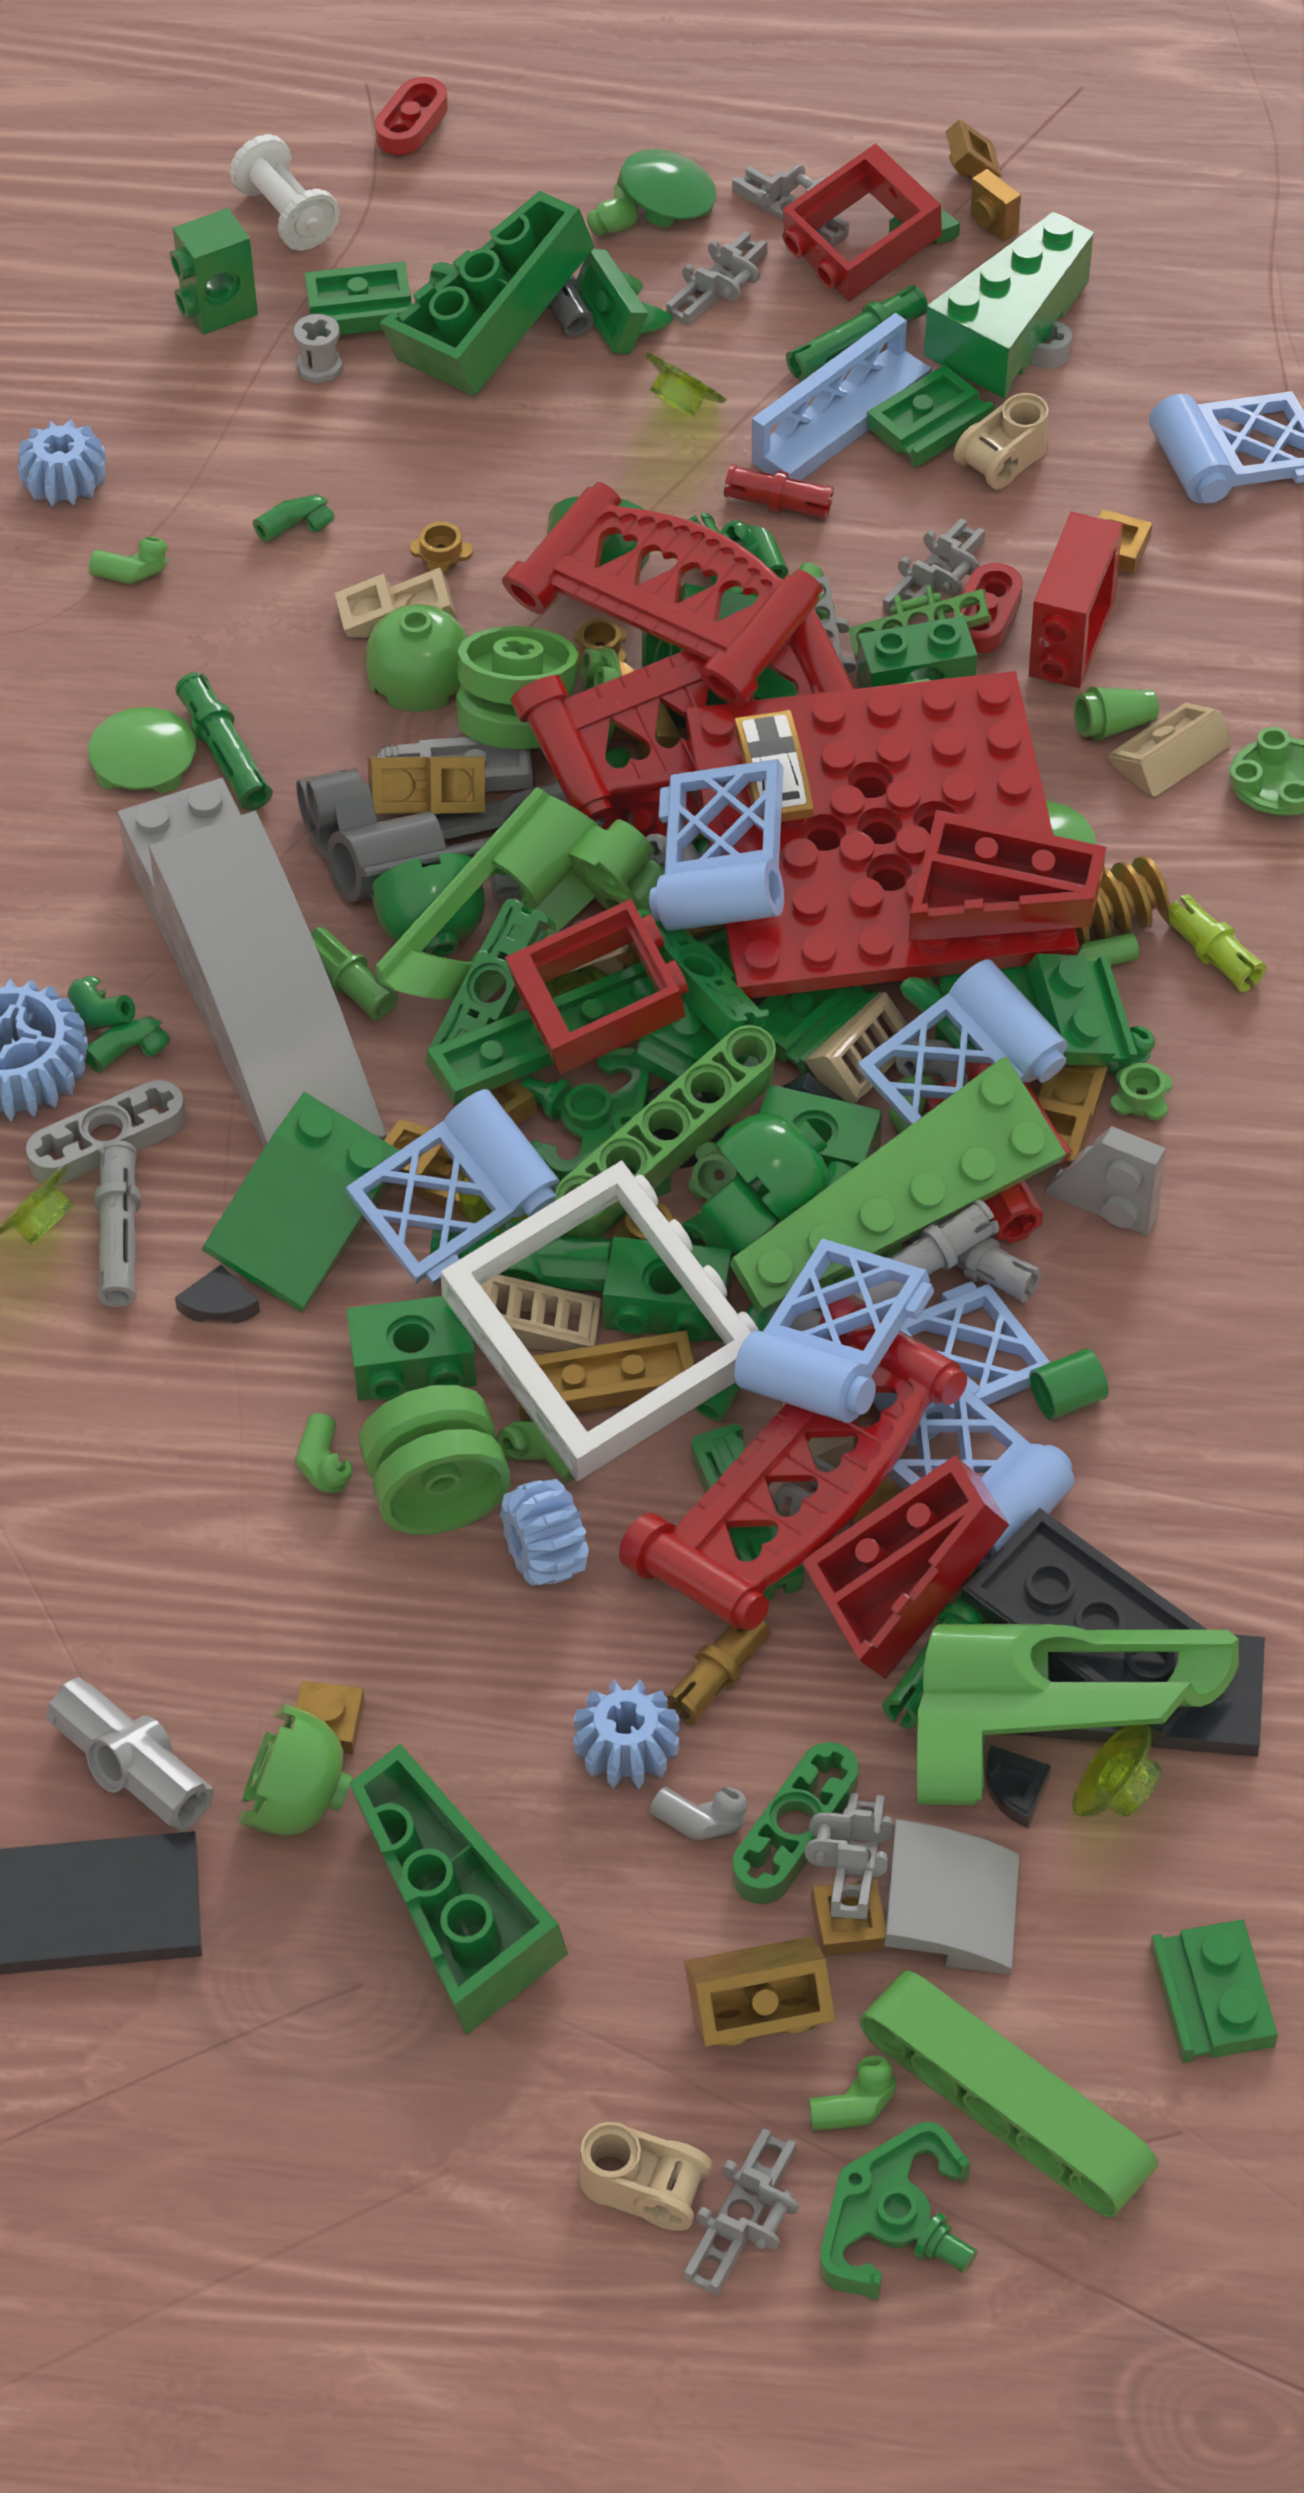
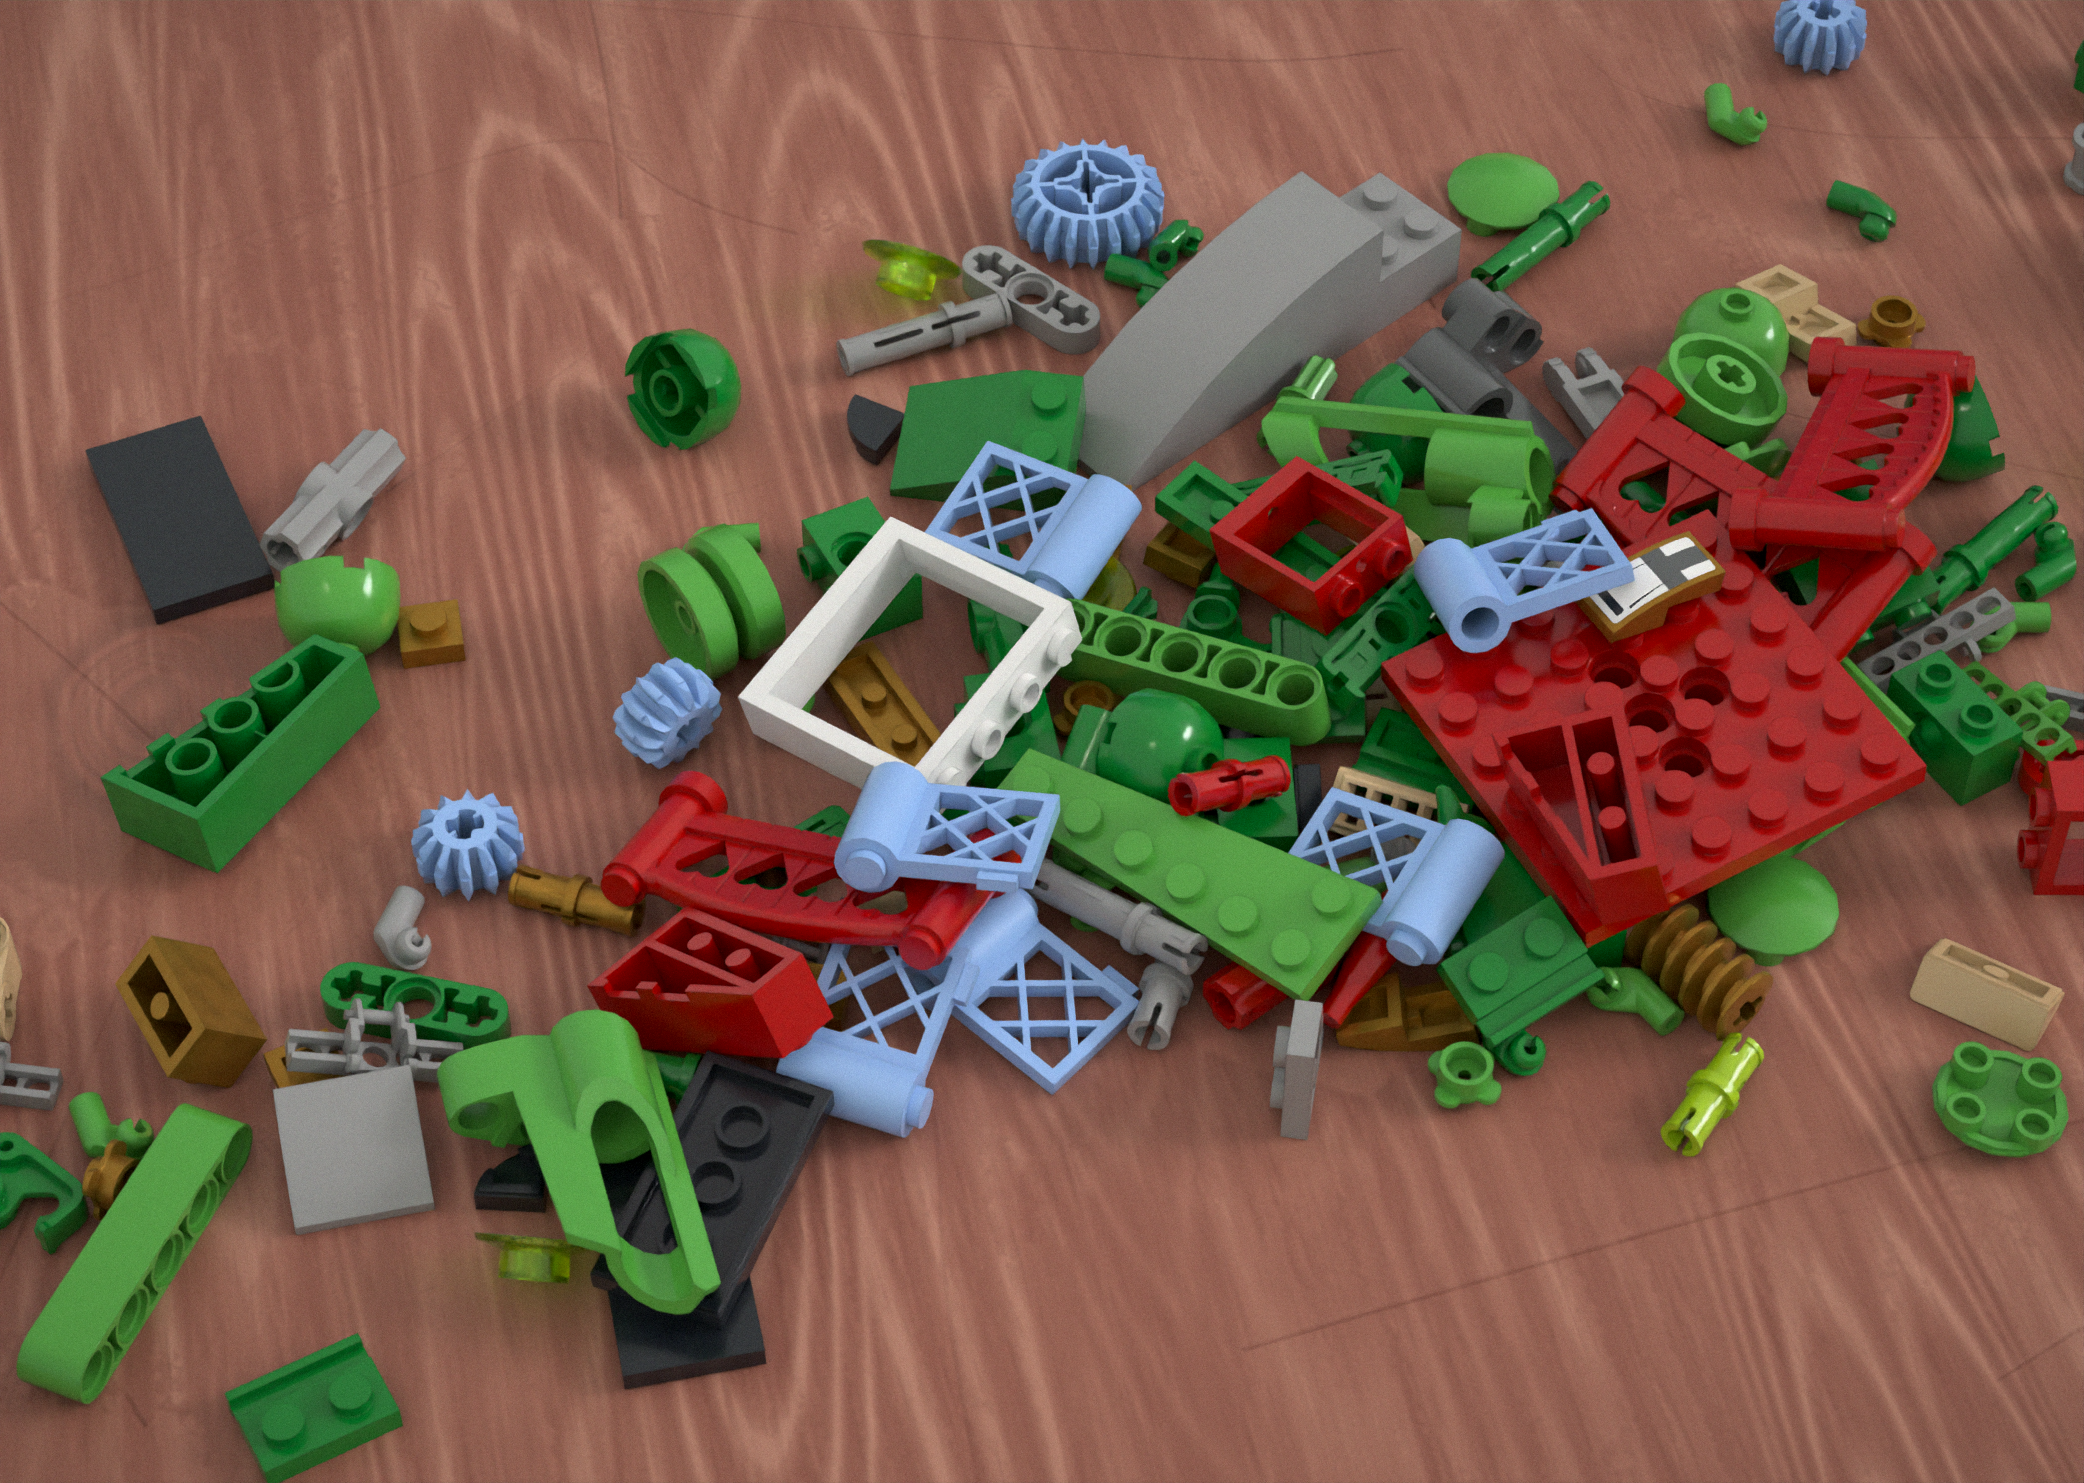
camera: 70 degrees right, 5 degrees down
pearl gold slope [367,756,486,814] -> none
tan slope [476,1275,601,1351] -> none
green beam [1029,1348,1109,1420] -> none
bright green cone [1073,686,1159,741] -> none
none -> pearl gold plate [82,1139,140,1221]
none -> green cylinder [625,328,741,450]
none -> red pin [1168,755,1291,816]

